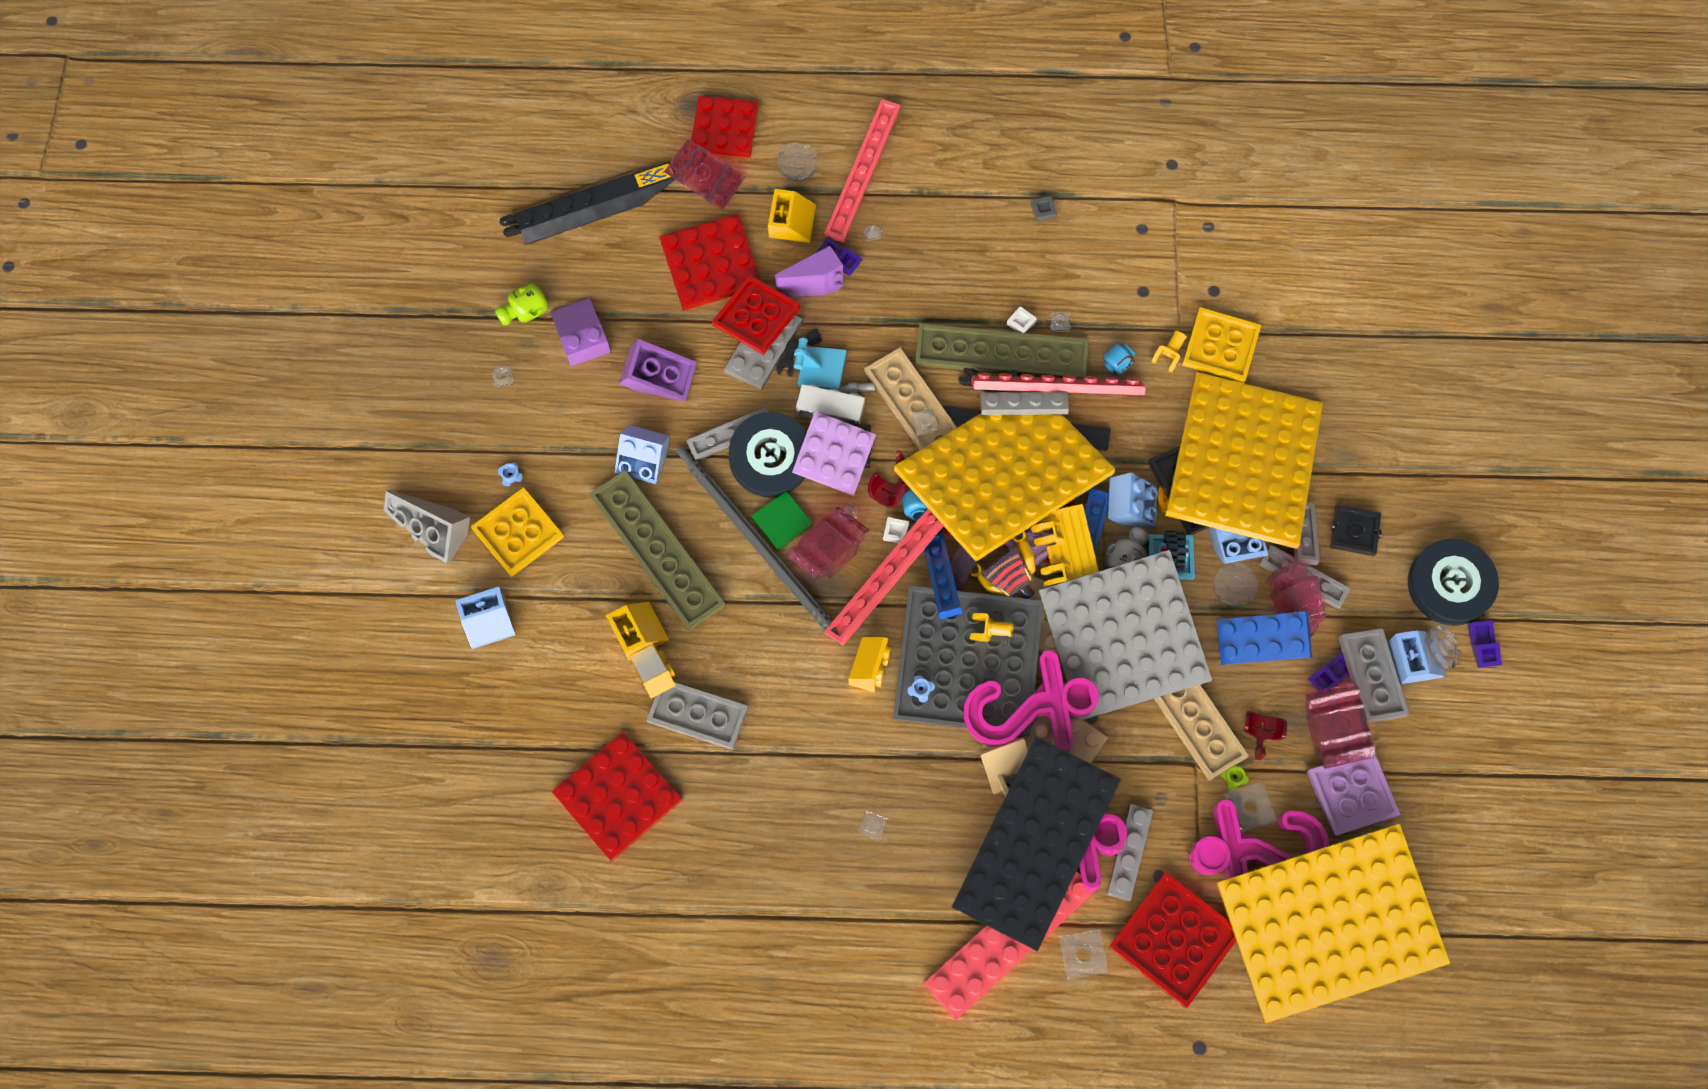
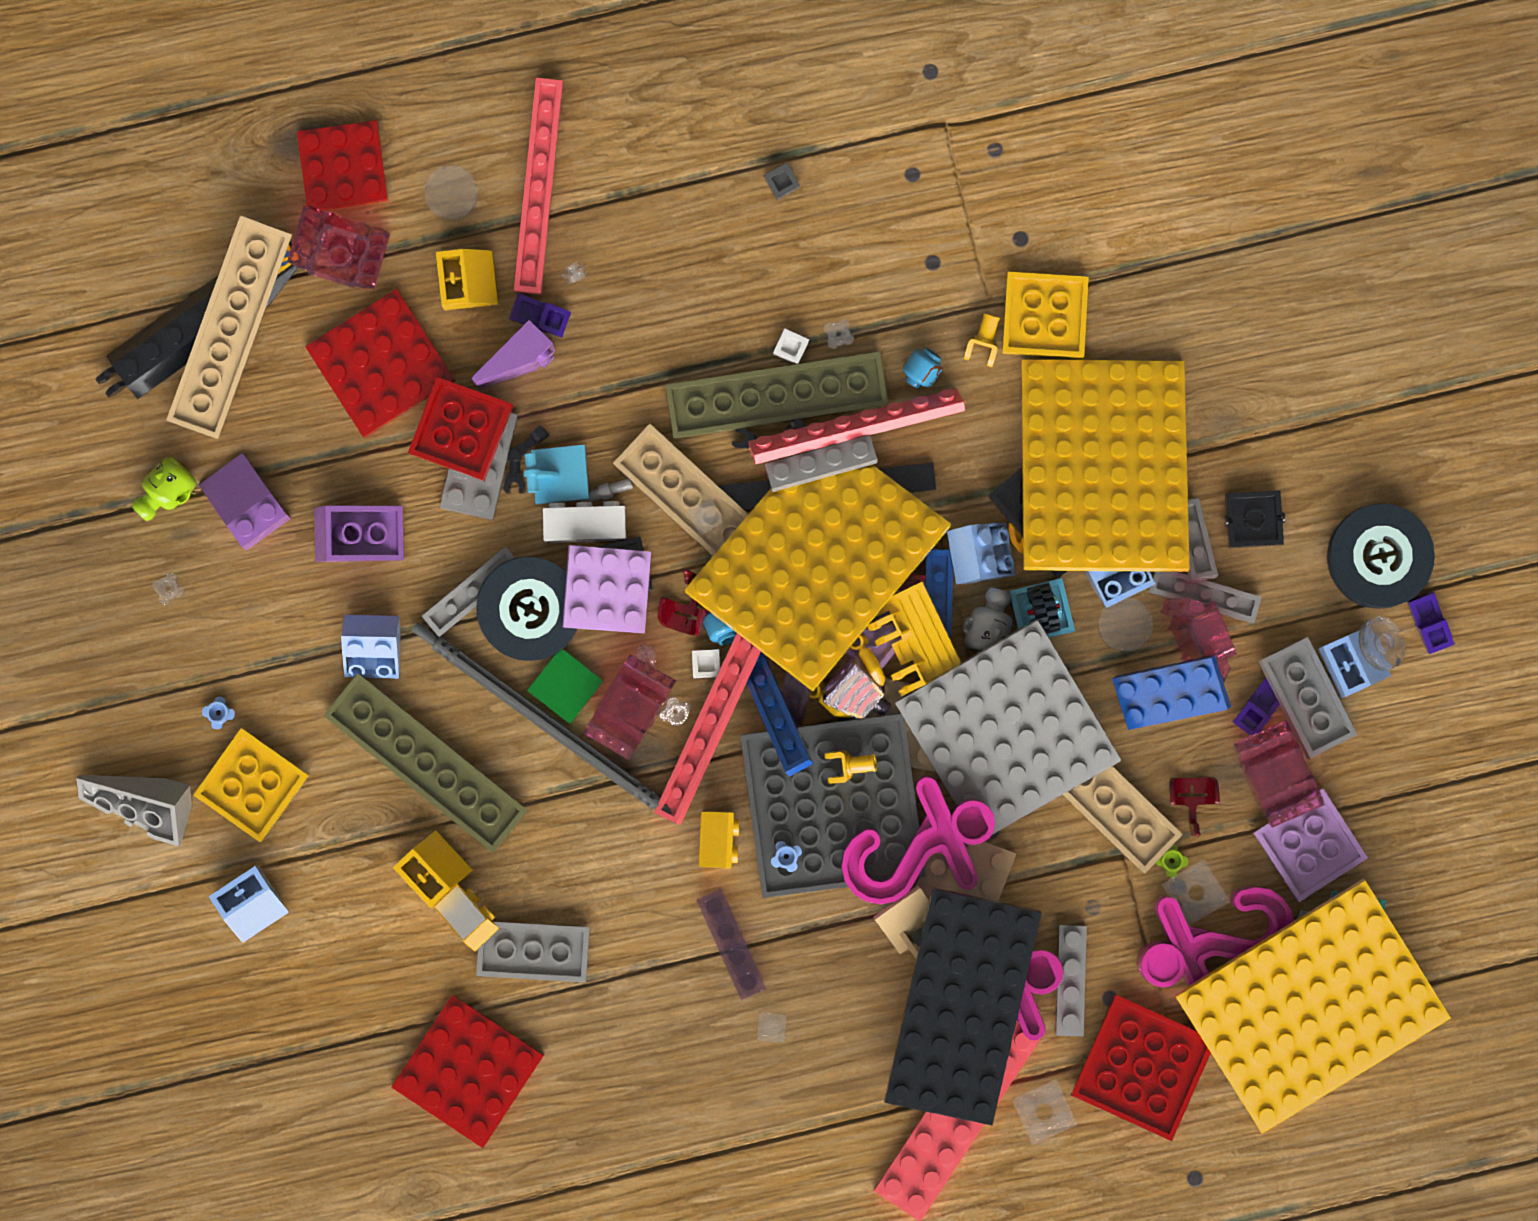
camera: 15 degrees left, 15 degrees up
none -> tan plate [166,216,292,439]
none -> clear plate [659,696,691,726]
none -> plate [697,889,766,1000]

